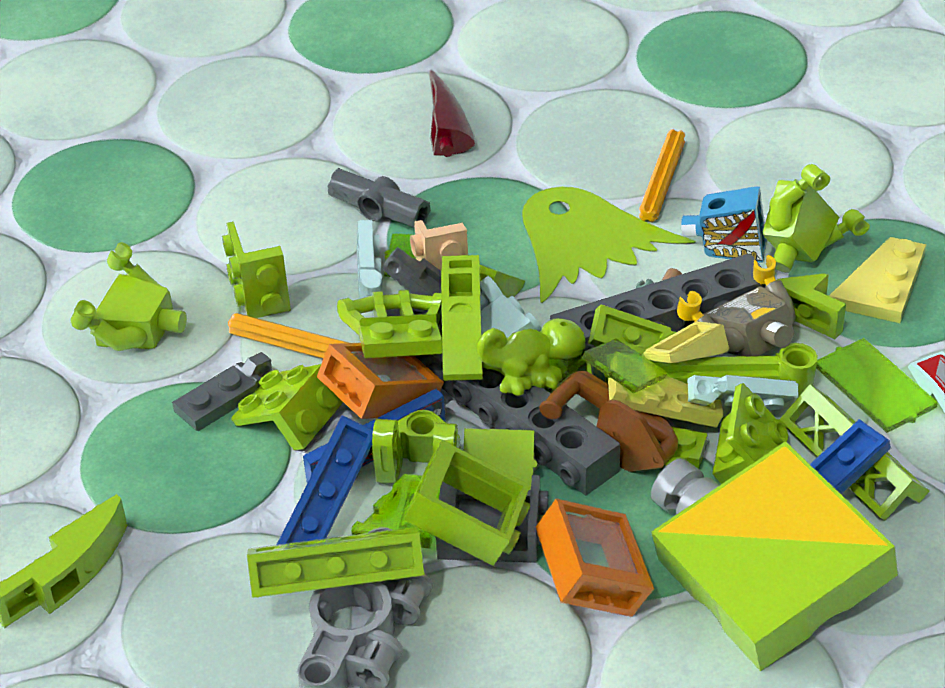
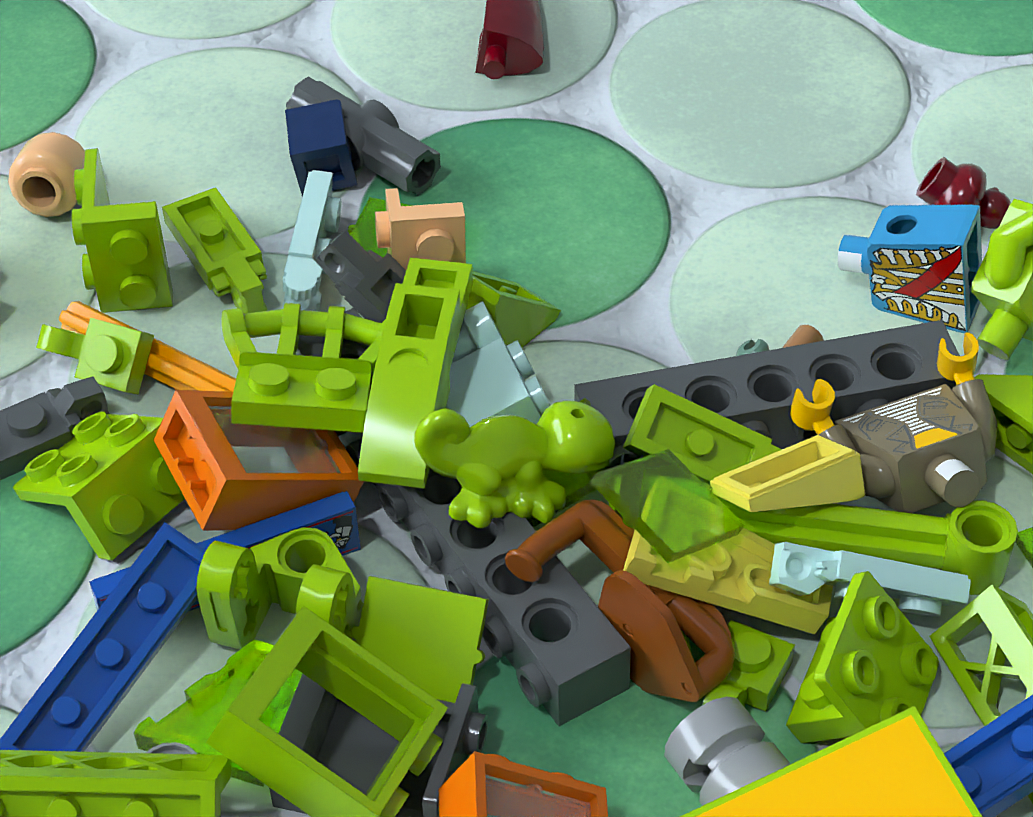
camera: 10 degrees right, 5 degrees up
lime piece [522,186,696,303] -> none
light orange axle [639,129,685,222] -> none
none -> light nougat head [8,132,85,217]
none -> lime plate [36,318,154,395]
none -> lime hinge [162,187,267,314]
none -> dark blue panel [285,99,358,197]
none -> dark red animal [916,157,1011,229]

